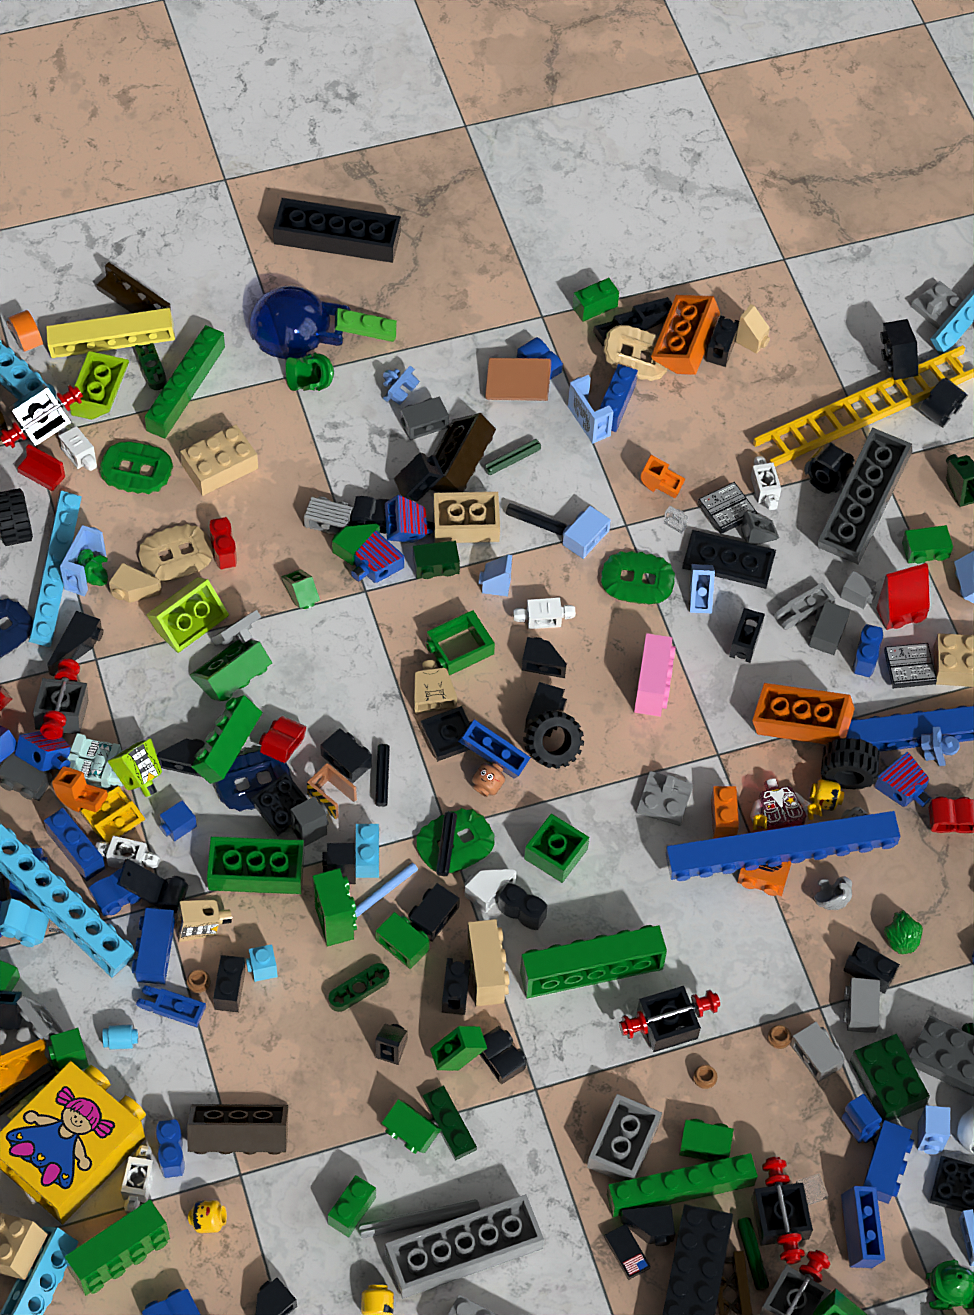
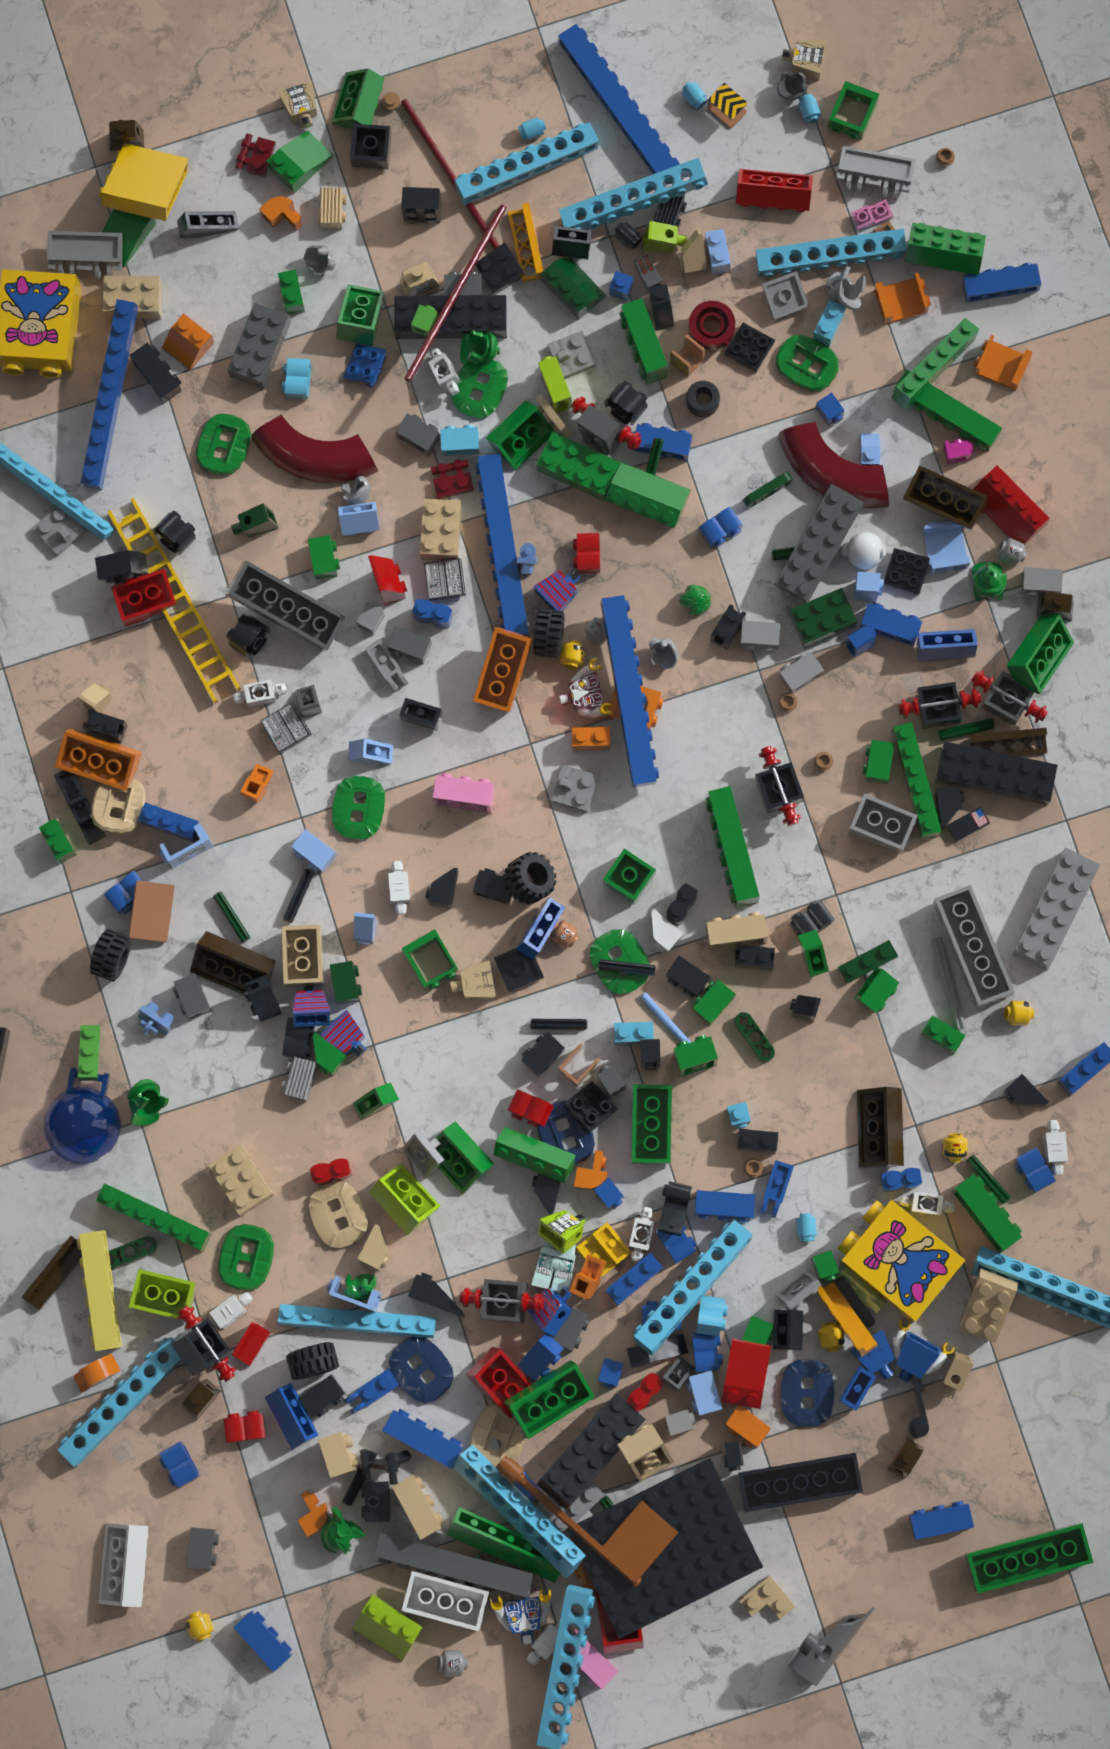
camera: 80 degrees left, 20 degrees up
tan torso [175,900,232,942] -> none
black tile [682,530,776,589] -> none
none -> black tyre [90,929,131,982]
none -> red slope [111,569,176,627]
none -> orange brick [574,1150,608,1190]
none -> dark green axle [966,1155,1011,1204]

